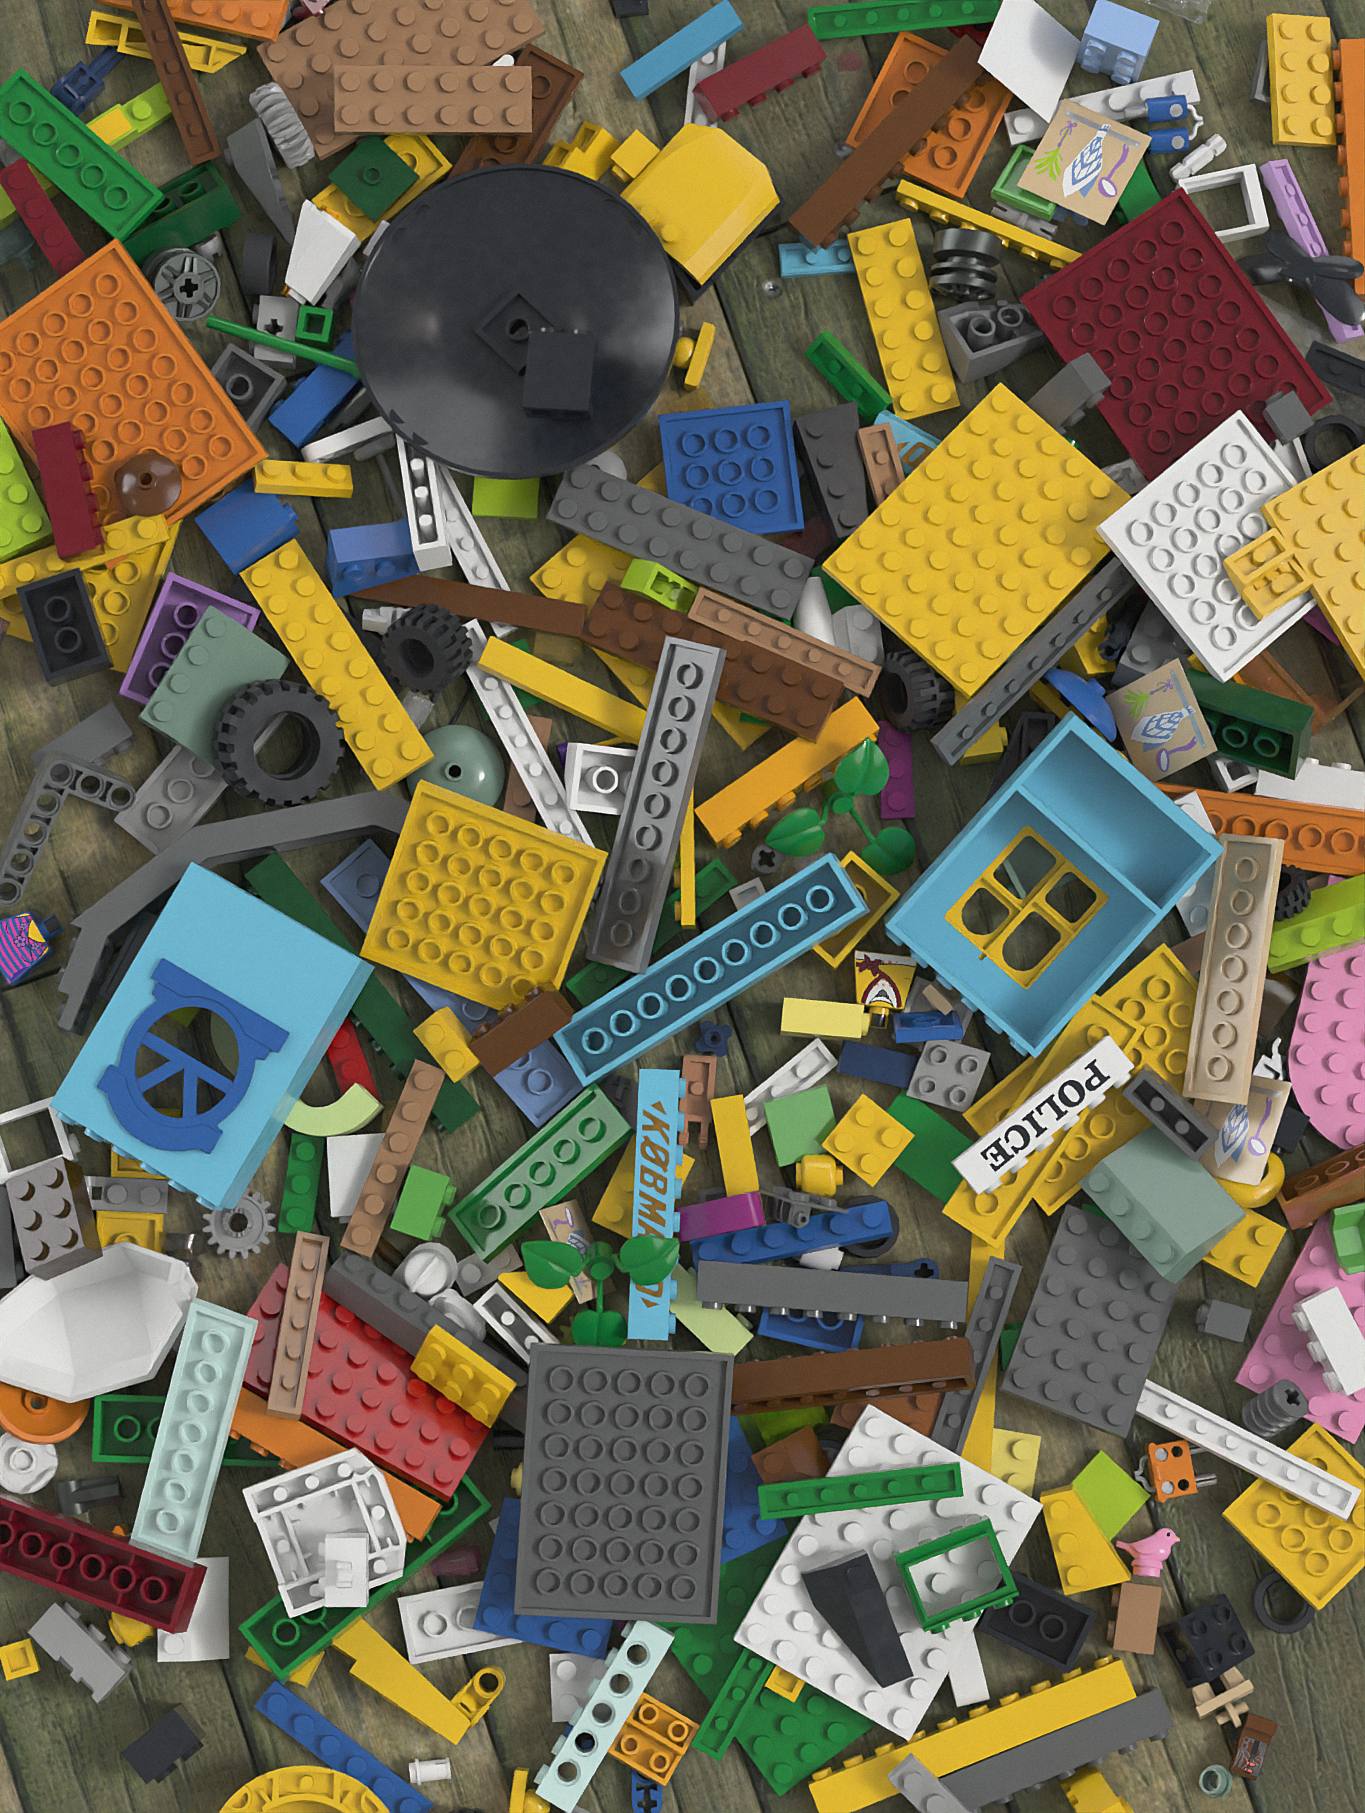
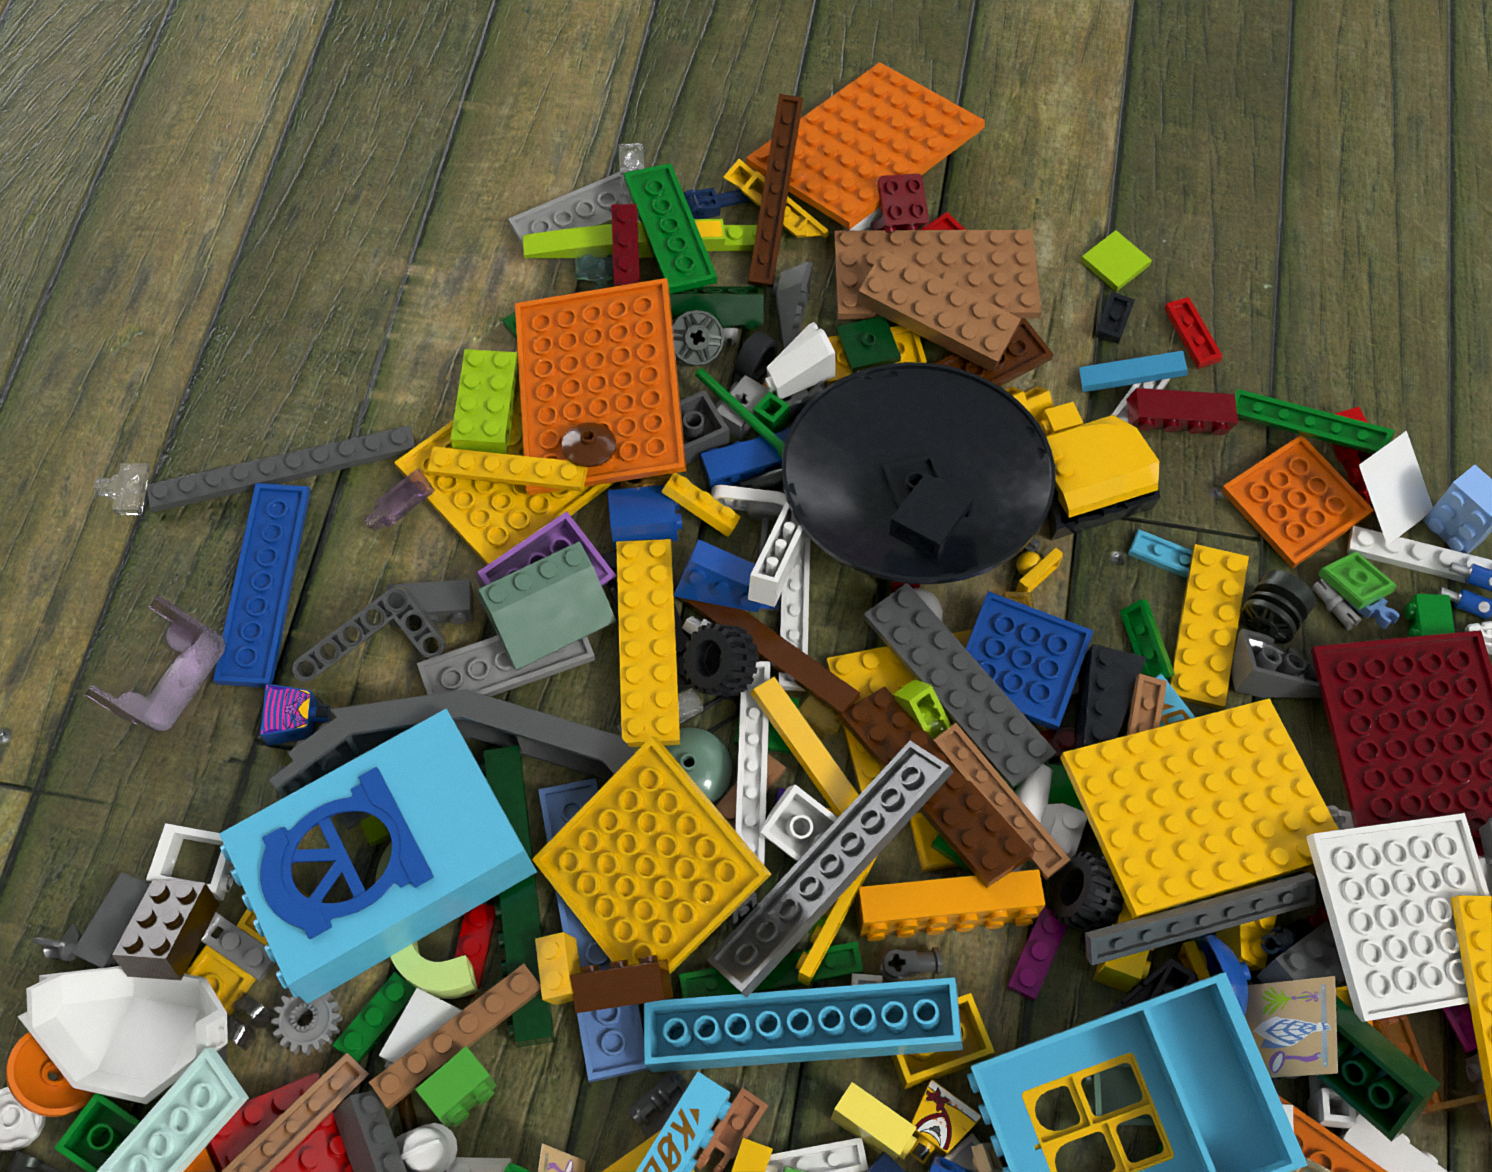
camera: 25 degrees right, 20 degrees down
black brick [16,567,115,687] -> none
dark red brick [31,421,107,564] -> none
black tyre [212,679,345,808] -> none
light grey gear [249,82,315,169] -> none
plate [447,1082,636,1264] -> none
lime tile [472,476,540,521] -> none
dark blue plate [696,1020,732,1057] -> none
green plant [764,737,916,875] -> none
reddish brown brick [787,34,993,255] -> none
clear pink piece [845,51,863,71] -> none
yellow plate [895,180,1082,272] -> none
tan sticker [1017,98,1152,226] -> none
dark grey brick [1025,353,1112,436] -> none
yellow slope [1223,527,1314,622] -> none

